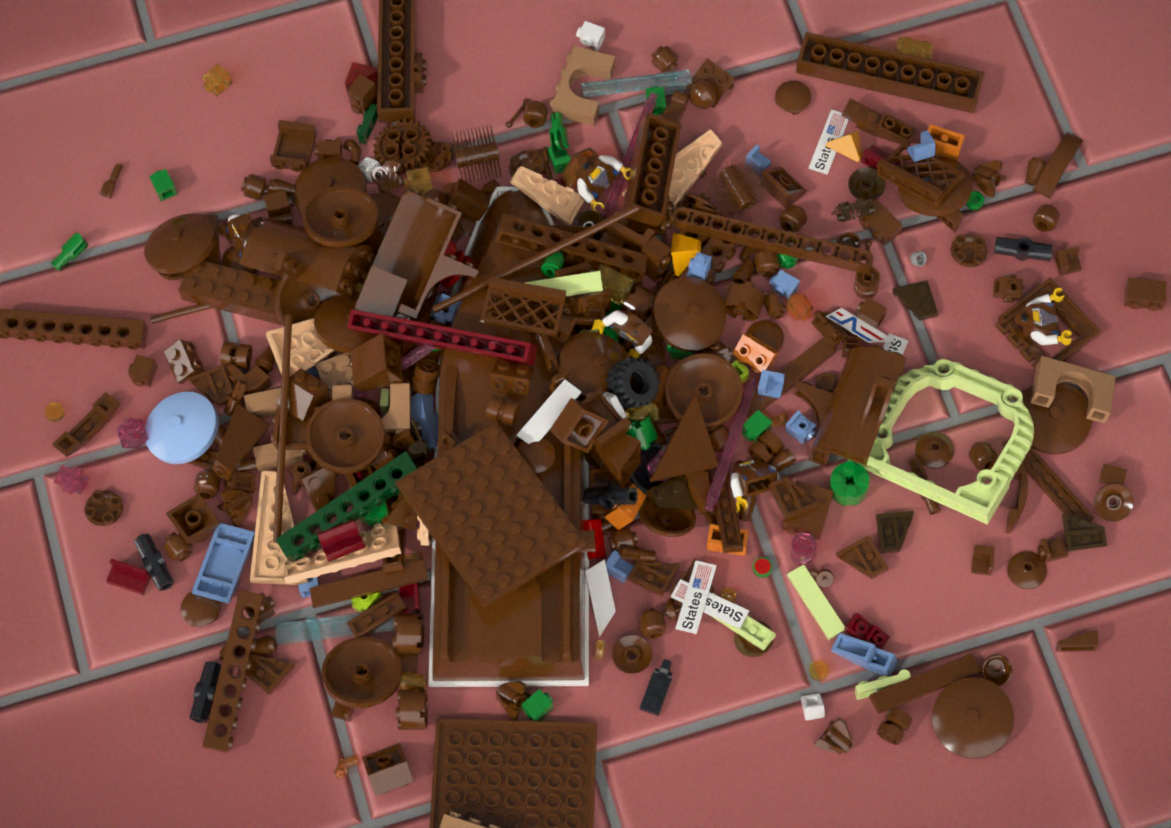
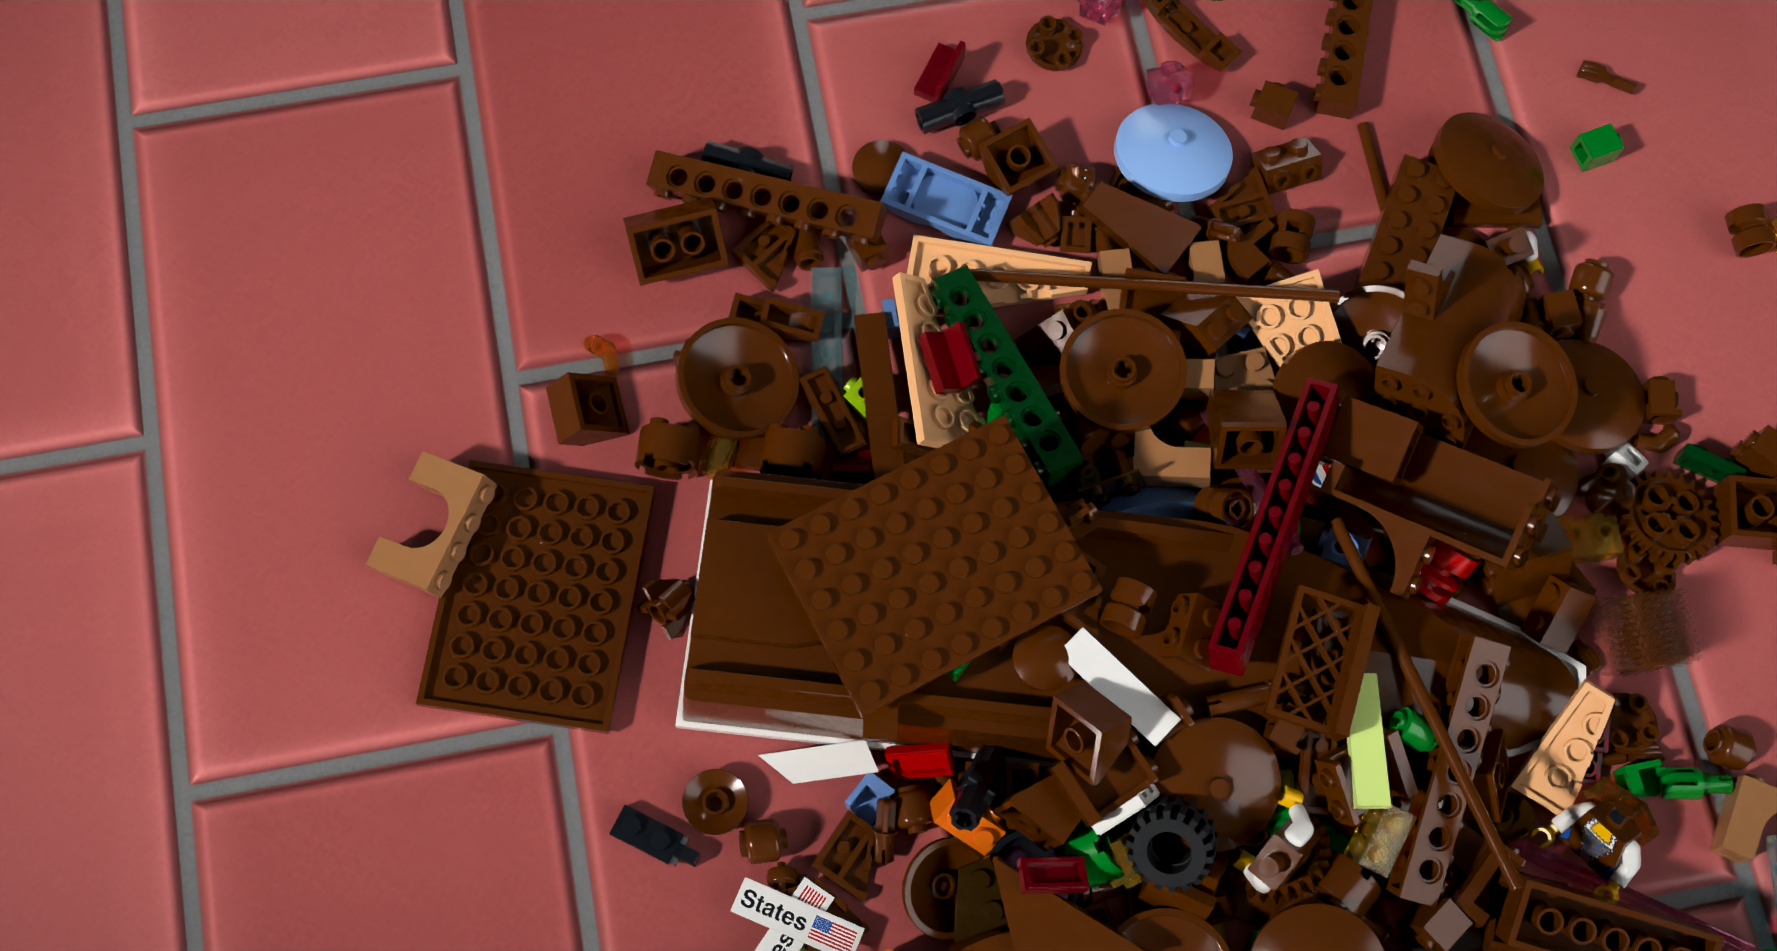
camera: 90 degrees right, 5 degrees up
reddish brown panel [270,120,317,172] -> none
reddish brown hinge [506,98,530,128] -> none
green brick [521,689,554,721] -> none
clear yellow tile [594,639,605,660] -> none
none -> reddish brown brick [623,197,729,286]
none -> reddish brown slope [729,293,825,342]
none -> dark red tile [1016,856,1090,894]
none -> reddish brown wheel [1724,203,1776,258]

